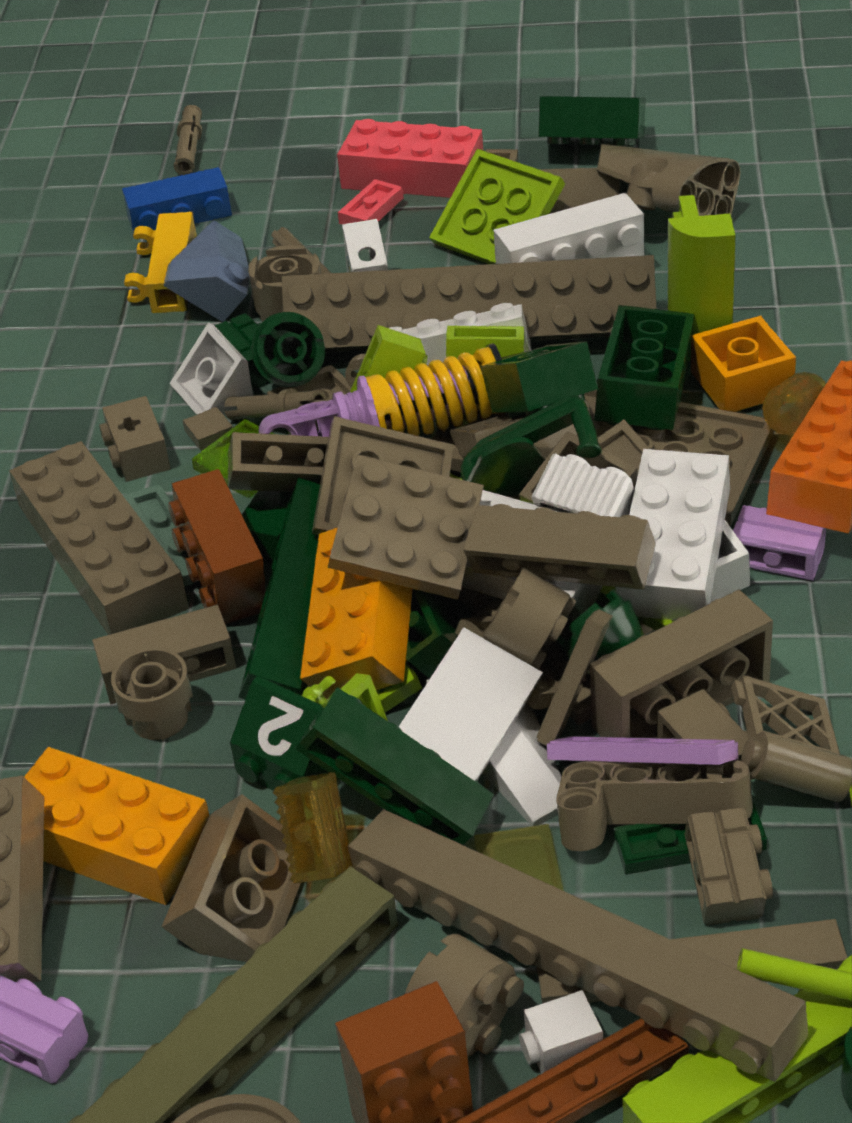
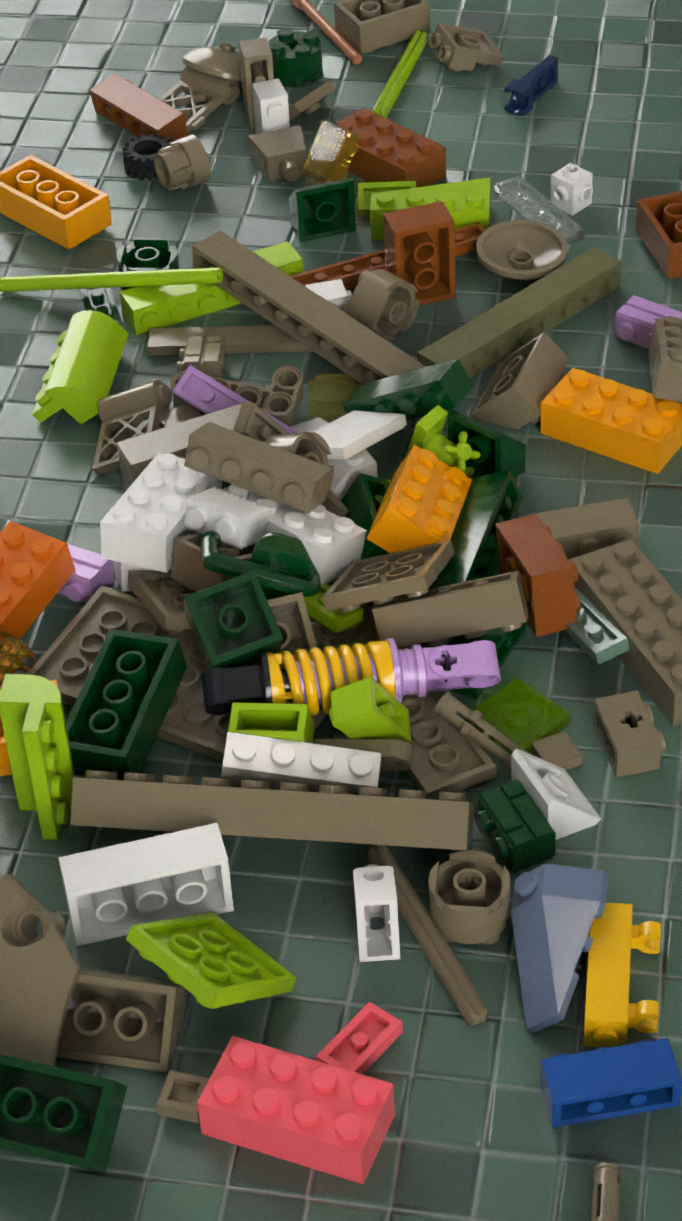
camera: 175 degrees left, 0 degrees up
dark tan piece [111,647,193,741] -> none
dark green cone [251,312,325,387] -> none
clear yellow brick [273,772,353,884] -> none
dark tan plate [328,454,484,600] -> none

